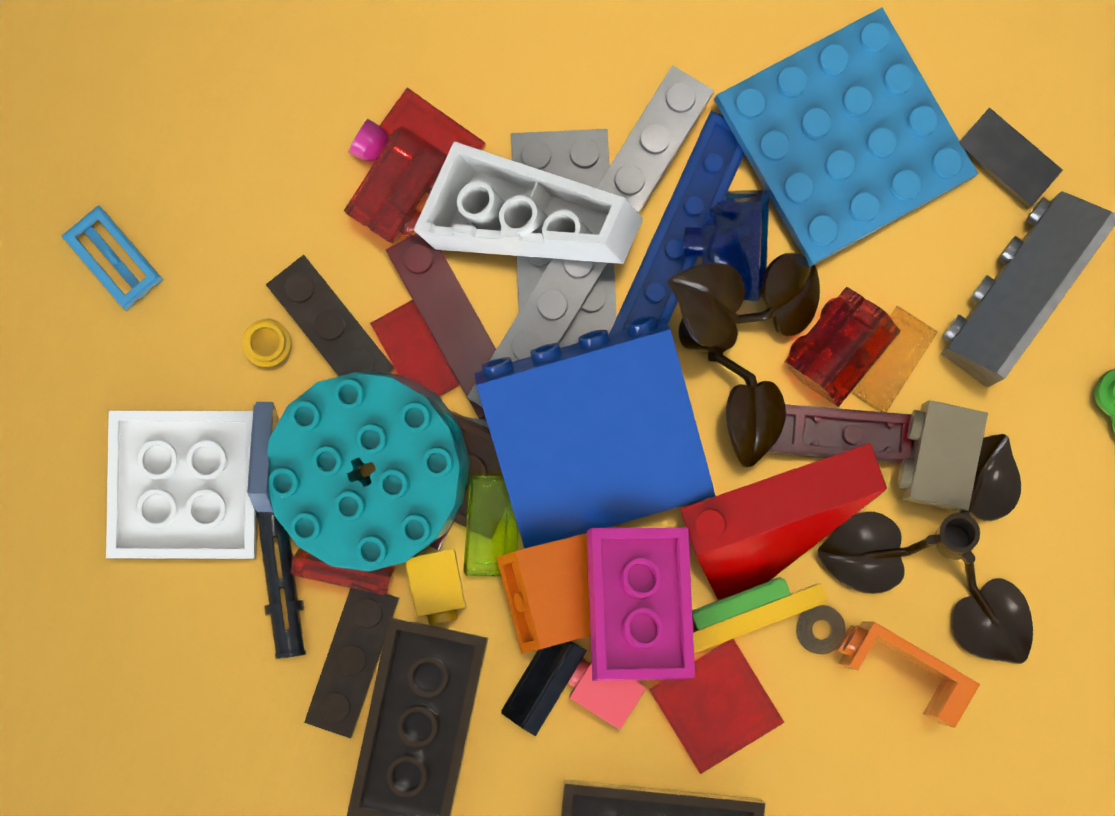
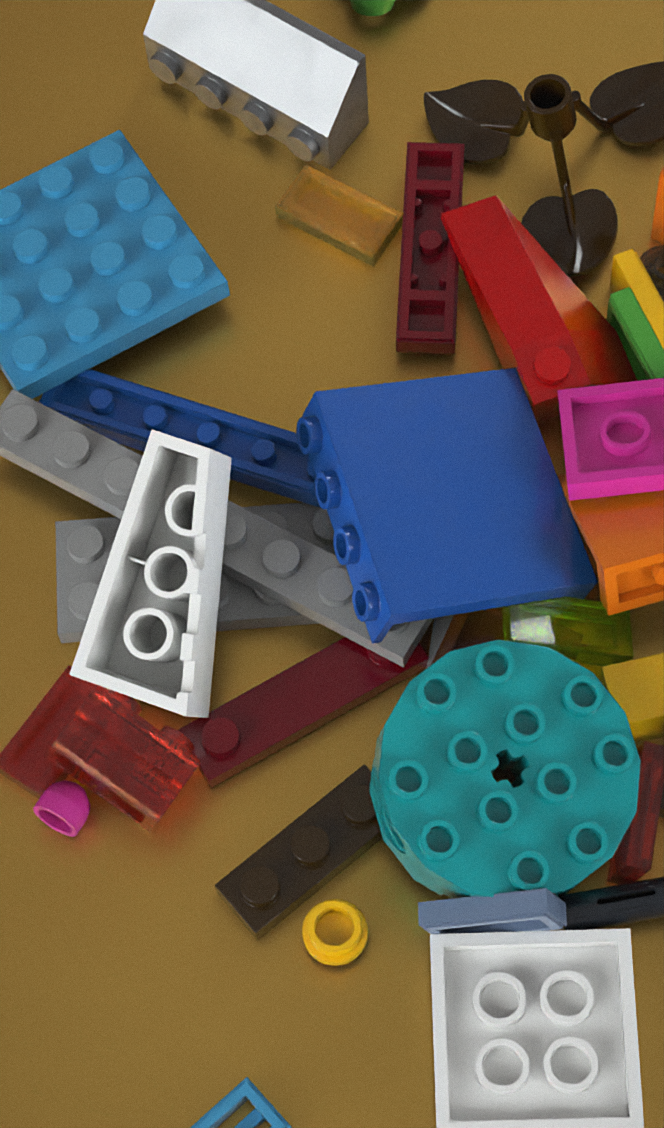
camera: 85 degrees left, 20 degrees down
clear red tile [370,300,460,397] -> none
dark brown plant [668,253,820,467] -> none
clear blue brick [684,190,770,302] -> none
clear red brick [784,287,901,407] -> none
dark tan brick [897,400,988,512] -> none
black tile [959,107,1063,209] -> none

